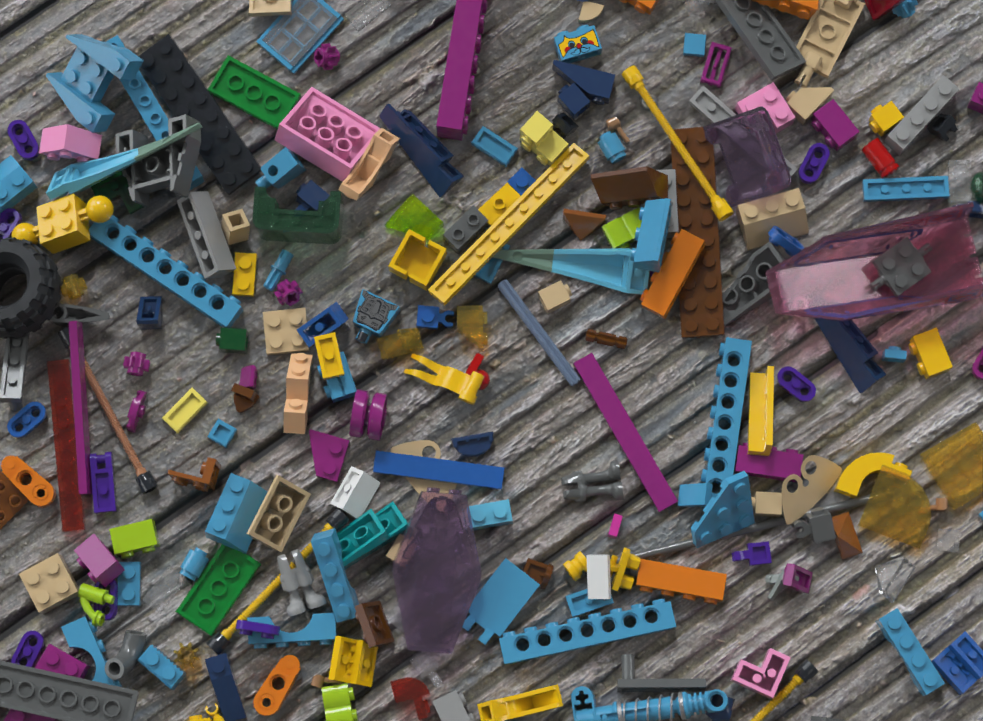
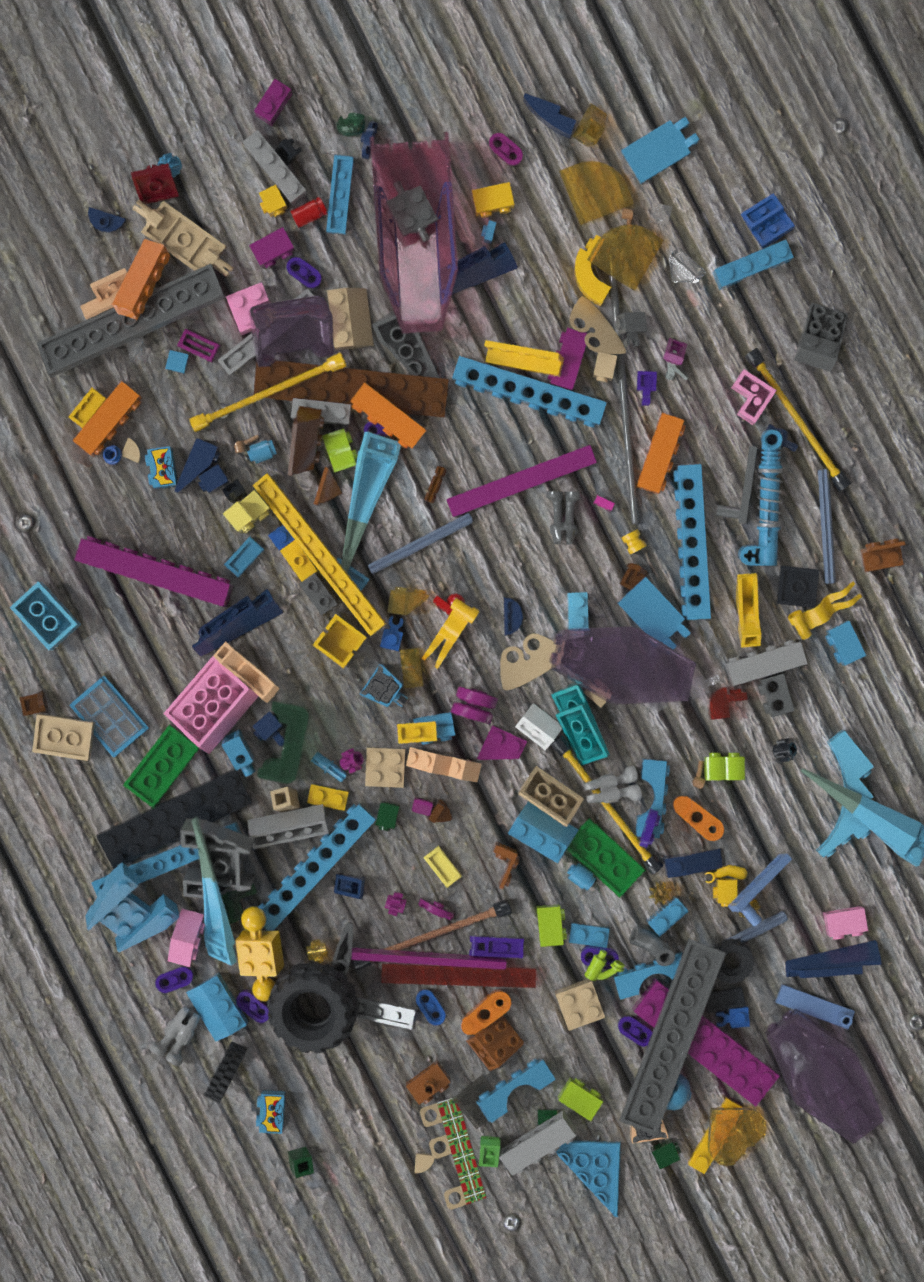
camera: 80 degrees left, 10 degrees up
brick [74,533,125,587] -> none
dark azure tile [207,418,237,448] -> none
blue slope [297,302,349,347] -> none
dark azure arch [311,528,359,623] -> none
magenta gear [314,43,340,70] -> none
yellow slope [328,636,378,687] -> none
reddish brown plate [354,601,395,648] -> none
blue tile [373,451,505,490] -> none
clear neon green slope [385,194,444,241] -> none
tan brick [538,280,572,314] -> none
dark azure plate [565,589,614,618] -> none
white tile [586,554,611,599] -> none
yellow hips [610,547,640,591] -> none
dark azure slope [630,198,672,272] -> none
dark azure tile [678,483,713,507] -> none
dark azure plate [691,471,755,548] -> none
blue plate [768,226,806,258] -> none
dark purple plate [777,366,816,402] -> none
tan slope [785,87,834,125] -> none
dark orange slope [832,512,863,560] -> none

